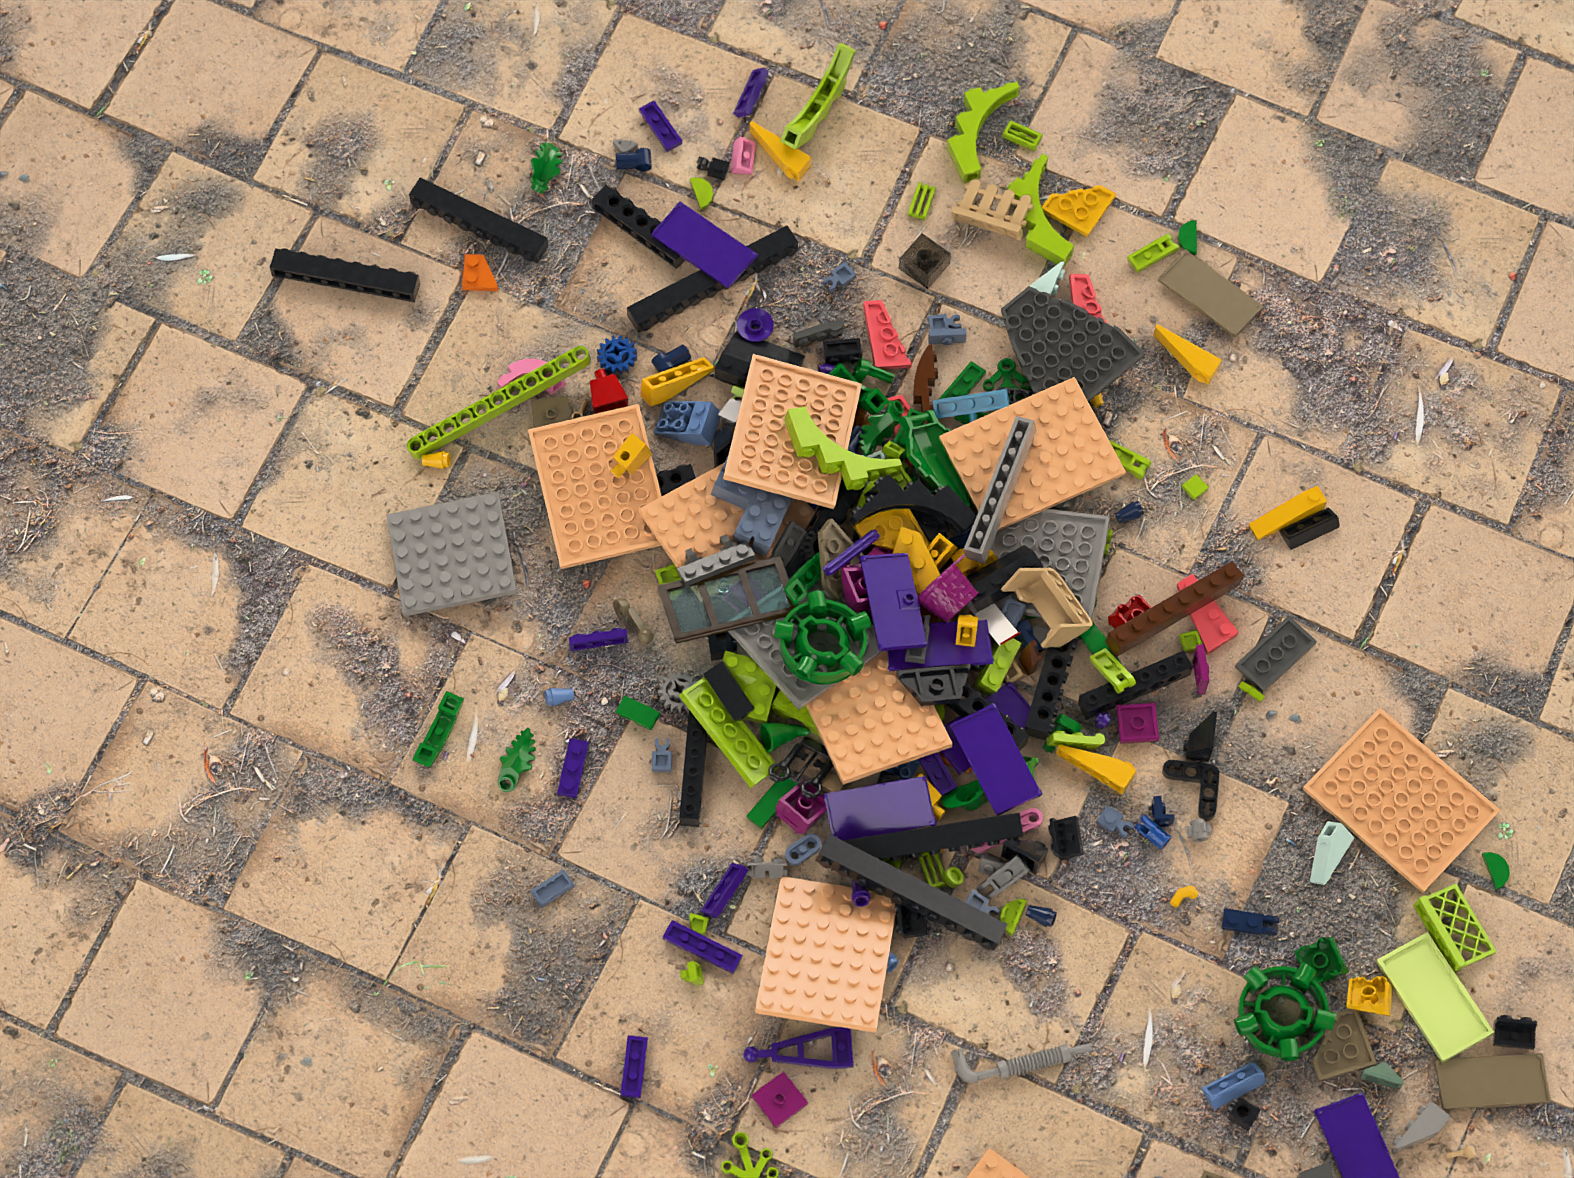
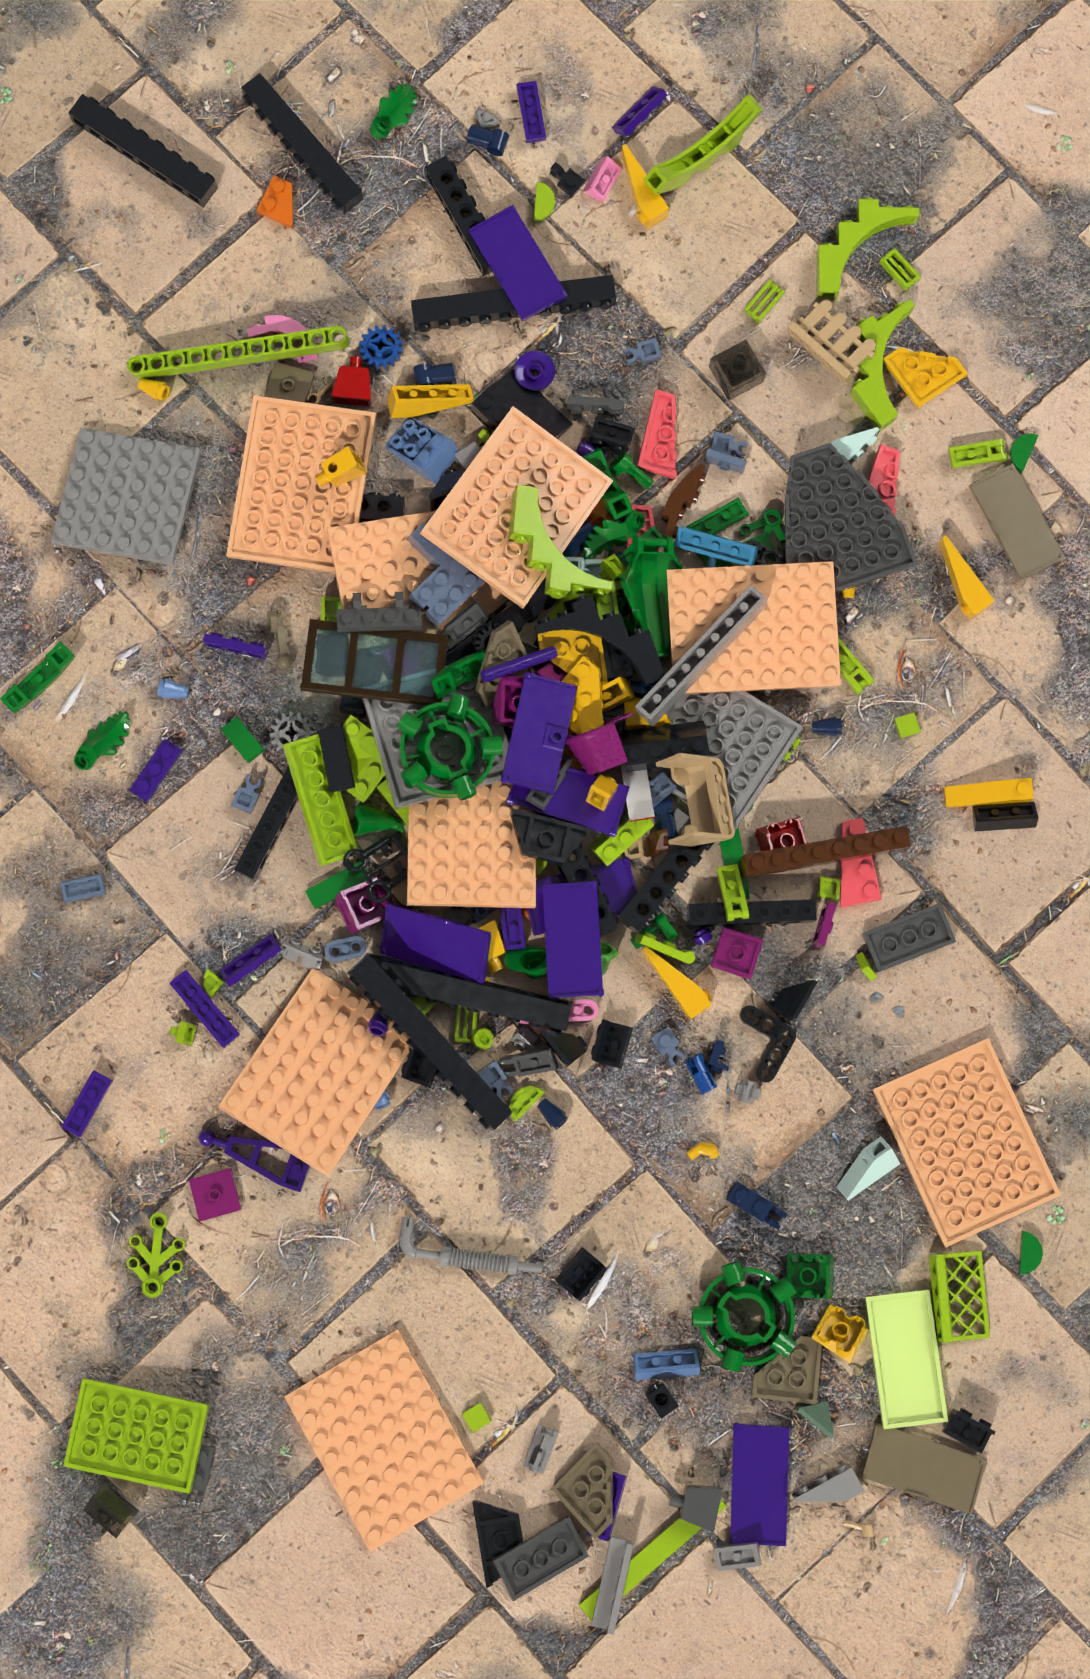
camera: 15 degrees right, 15 degrees up
none -> black bracket [555,1247,607,1301]

